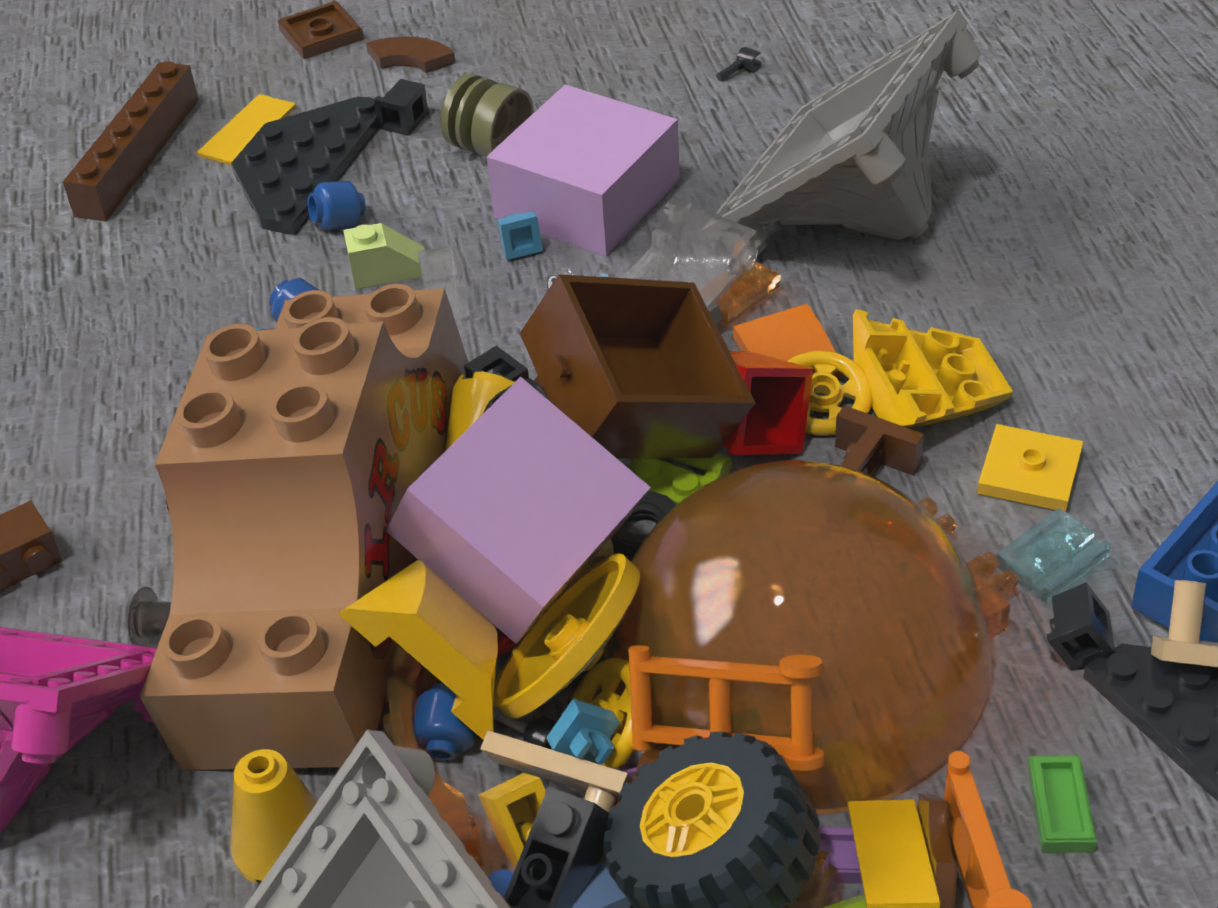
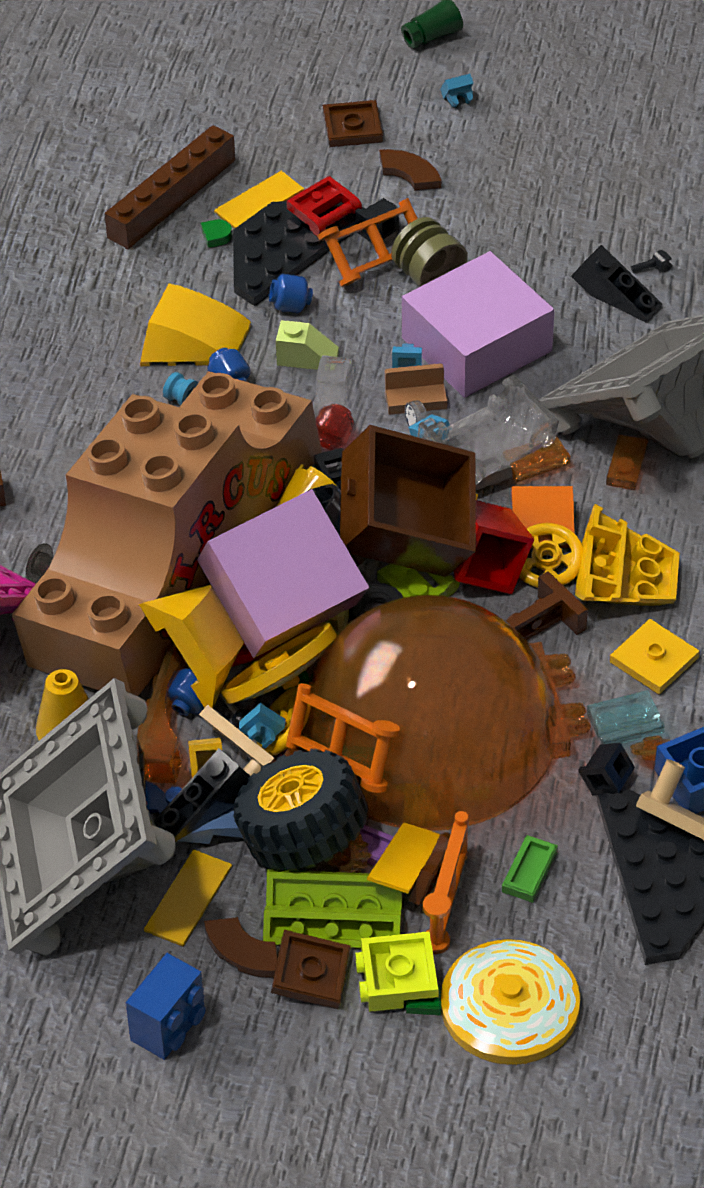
camera: 20 degrees right, 5 degrees up
none -> yellow wedge [140,283,251,366]
none -> green tile [201,219,232,248]
none -> red plate [287,176,362,236]
none -> clear red head [316,404,355,450]
none -> orange piece [317,198,418,287]
none -> medium nougat panel [385,364,447,415]
none -> black slope [571,245,663,322]
none -> clear orange plate [606,435,648,491]
none -> clear orange piece [630,736,670,761]

